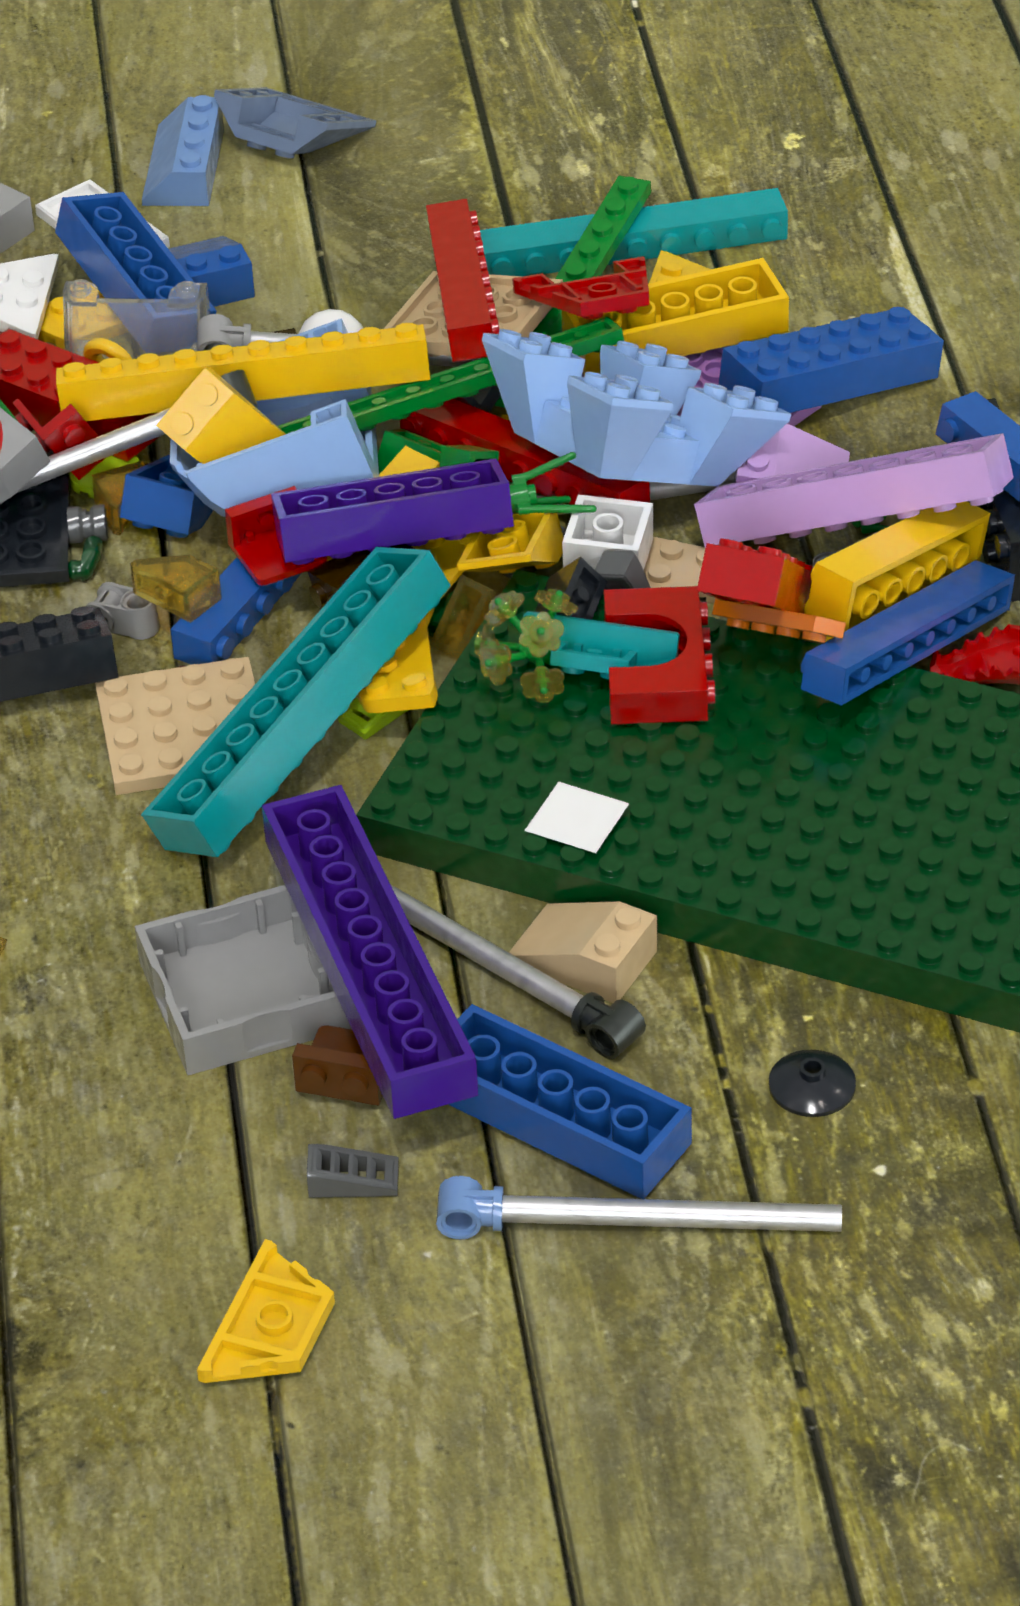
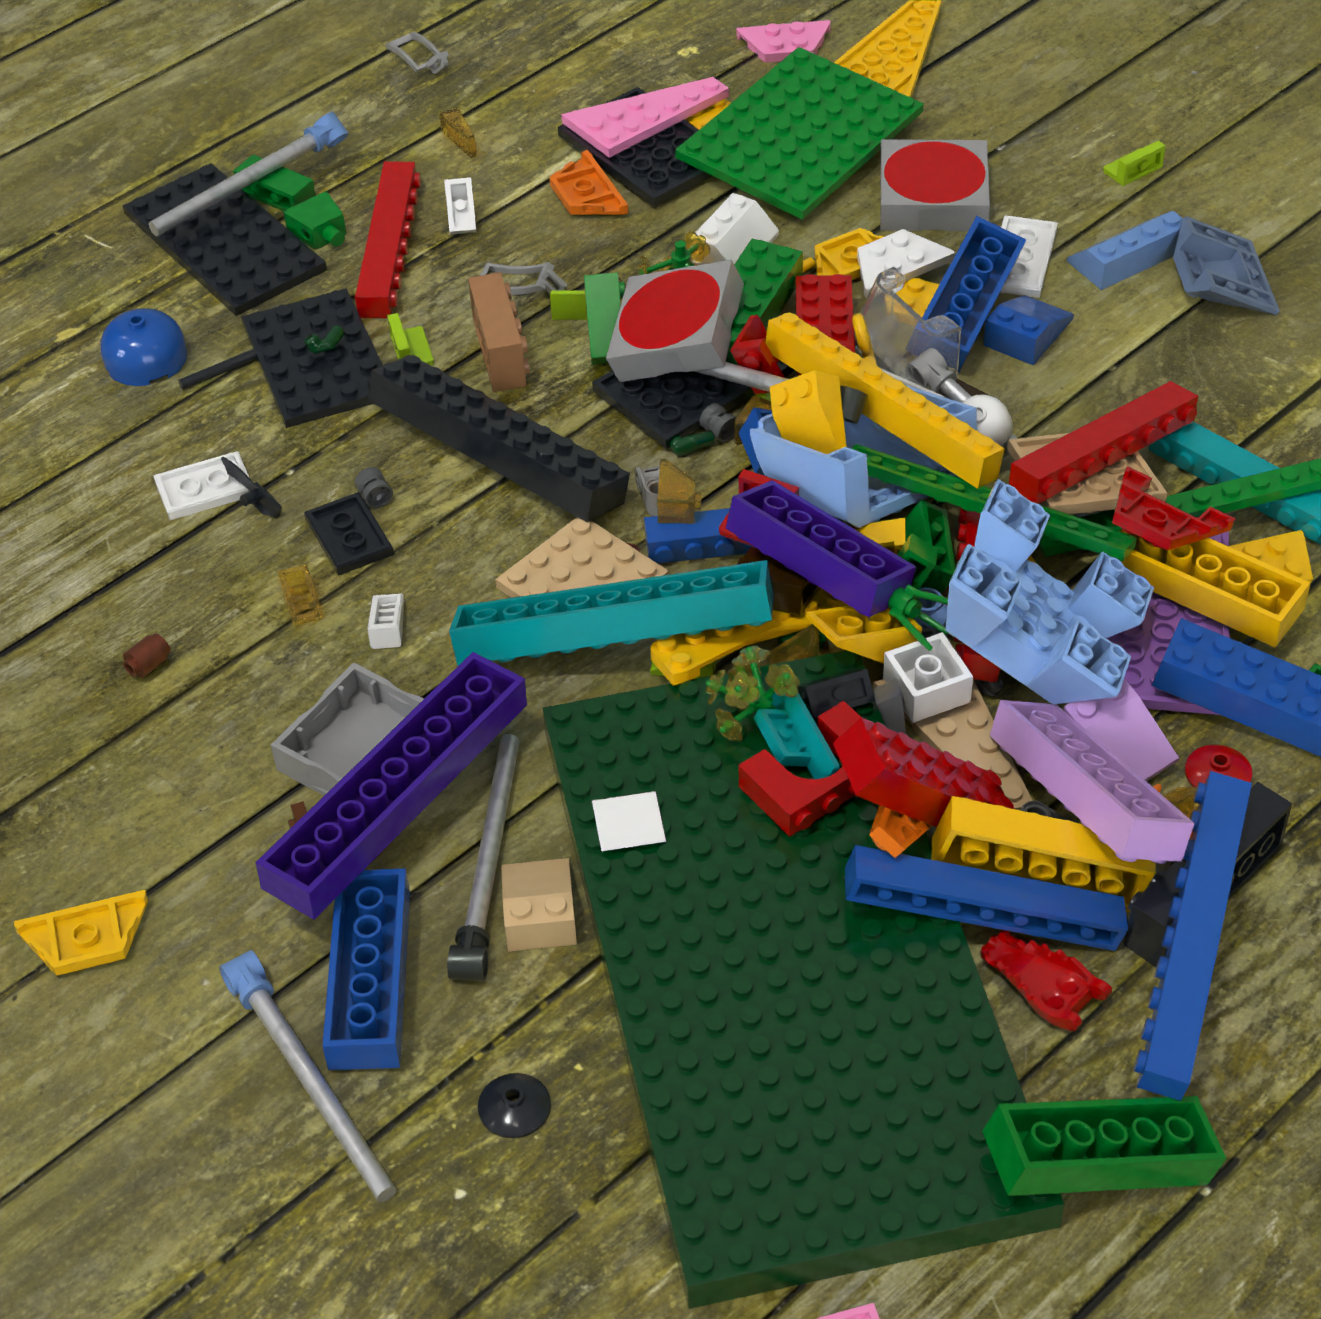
camera: 55 degrees right, 5 degrees up
dark grey slope [307,1144,399,1198] -> none
none -> white slope [367,593,404,649]
none -> lime panel [1103,140,1166,186]
none -> red dish [1185,745,1252,789]

